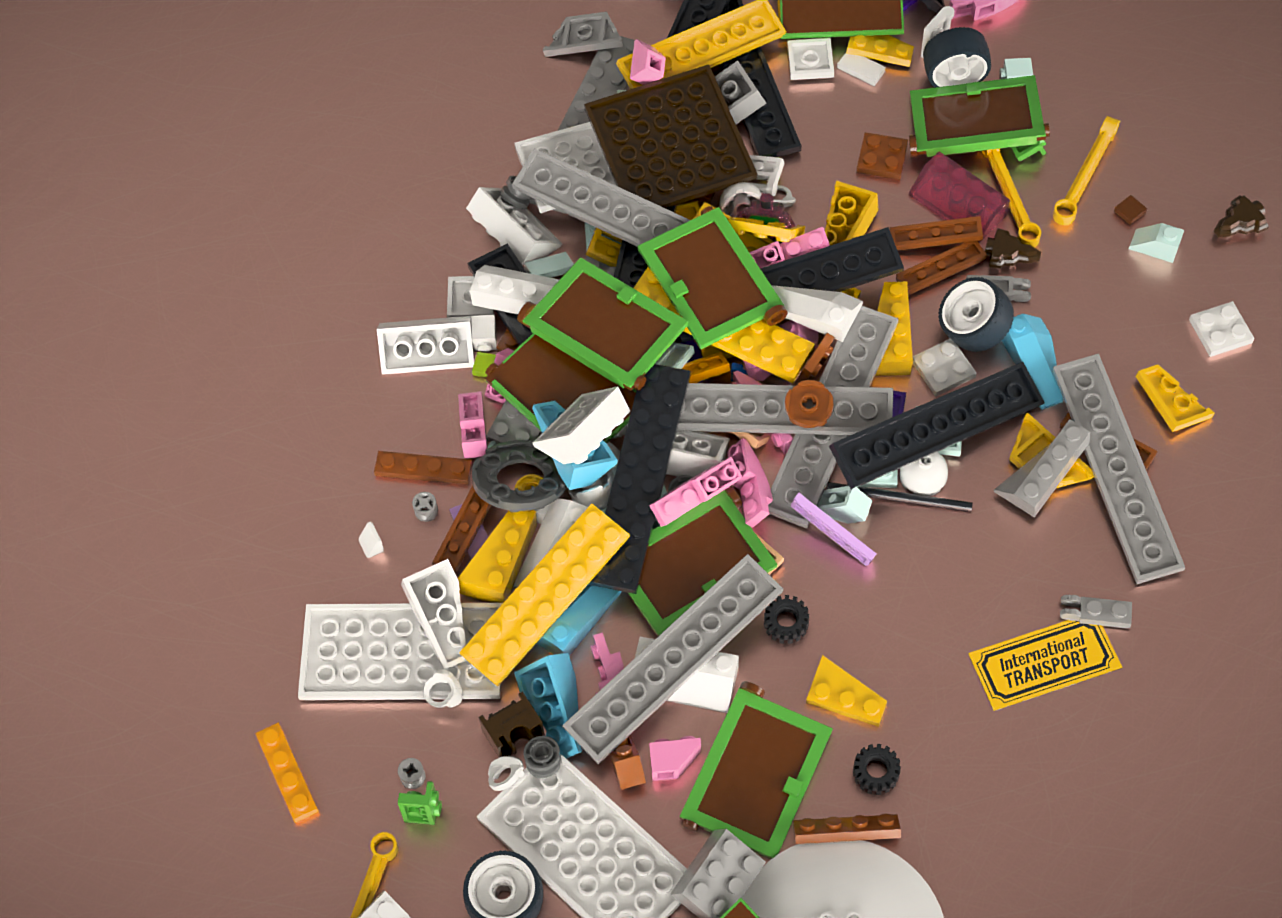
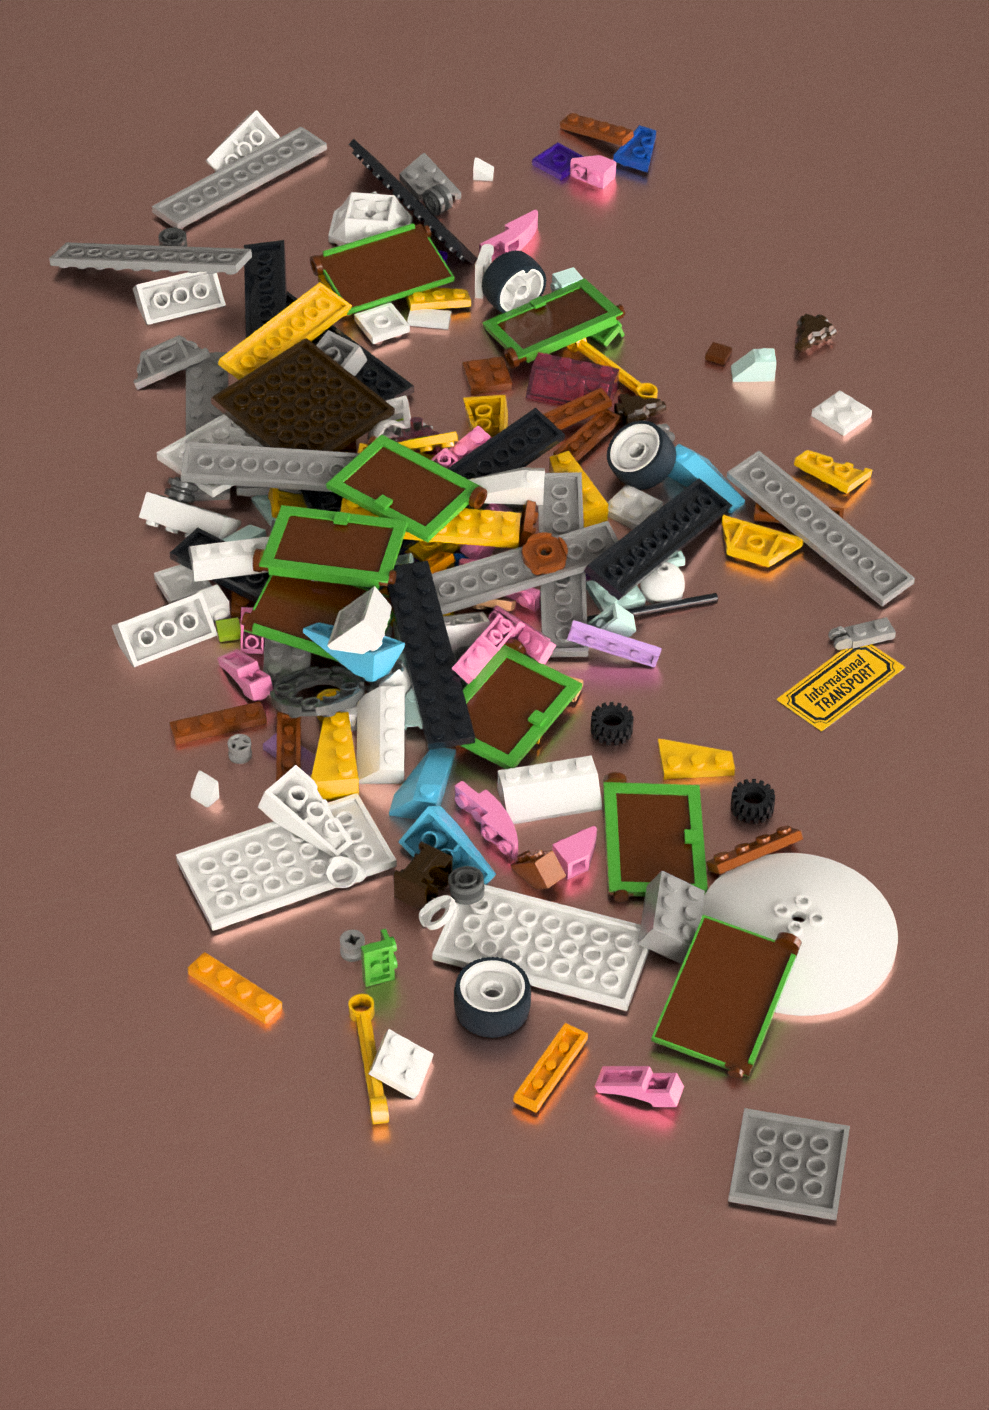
camera: 30 degrees left, 15 degrees down
yellow plate [459,504,630,687] -> none
light grey plate [562,554,783,764] -> none
bright pink slope [630,39,665,85] -> none
light grey wedge [994,419,1090,517] -> none
yellow piece [1053,116,1120,225] -> none

